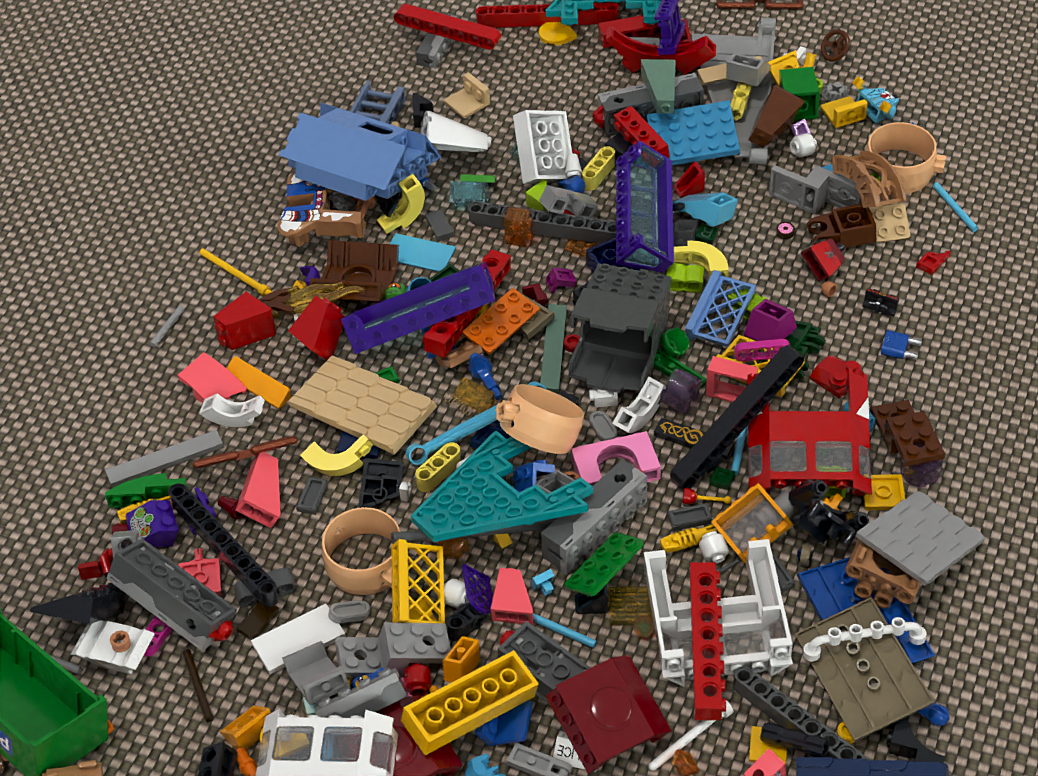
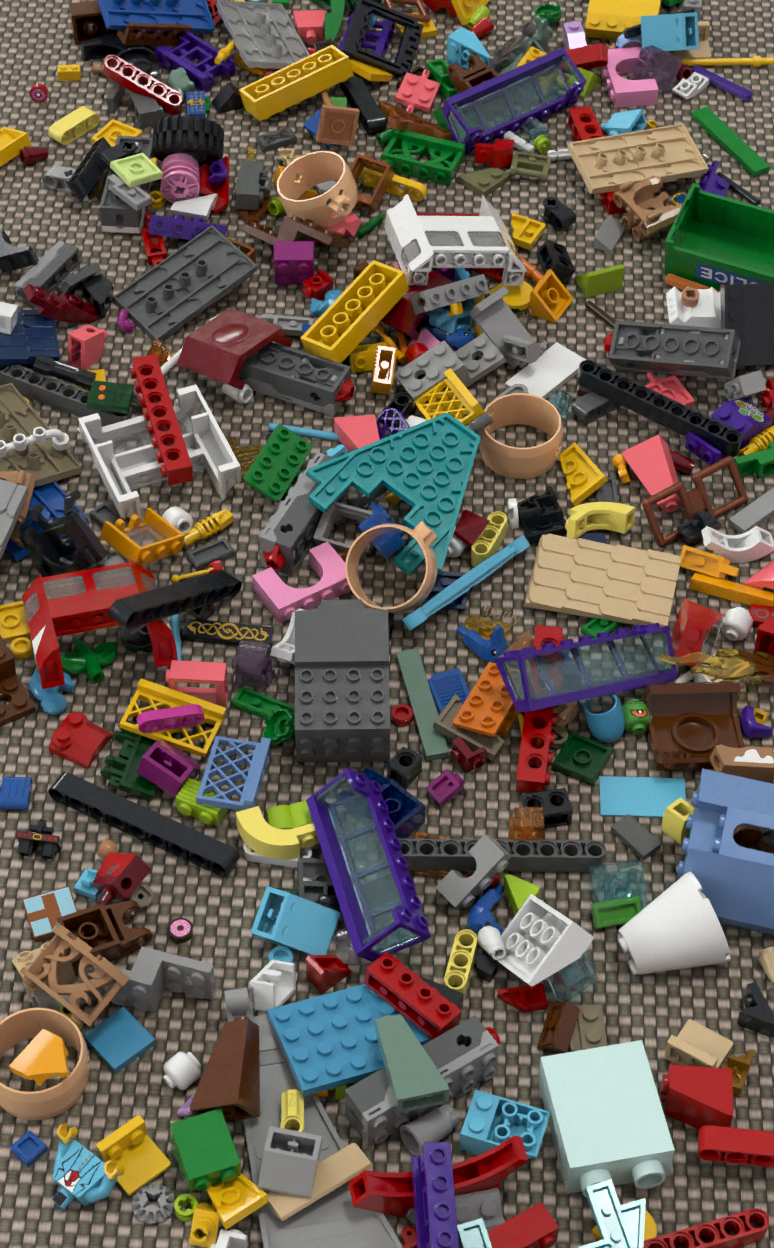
camera: 160 degrees right, 0 degrees up
none -> light orange slope [9,1029,69,1086]
none -> yellow tile [10,637,33,659]
none -> tile [22,886,77,942]
none -> black beam [48,772,240,877]
none -> medium azure tile [74,868,100,900]
none -> dark green tile [86,380,134,414]
none -> white window [250,960,296,1013]
none -> blue window [427,668,470,714]
none -> dark red slope [453,509,490,547]
none -> medium azure slope [459,1089,551,1159]
none -> light grey brick [501,334,541,364]
none -> black brick [519,788,573,832]
none -> light aqua brick [538,1040,675,1197]
none -> clear light blue piece [549,389,572,418]
none -> yellow wing [559,442,608,506]
none -> lime slope [575,264,624,298]
none -> light orange arm [612,453,631,484]
none -> red slope [660,1064,733,1130]
none -> black hips [677,511,722,547]
none -> light orange hinge [680,545,740,579]
none -> white head [721,607,753,641]
none -> pearl gold slope [722,1049,755,1096]
none -> red tile [749,603,773,626]

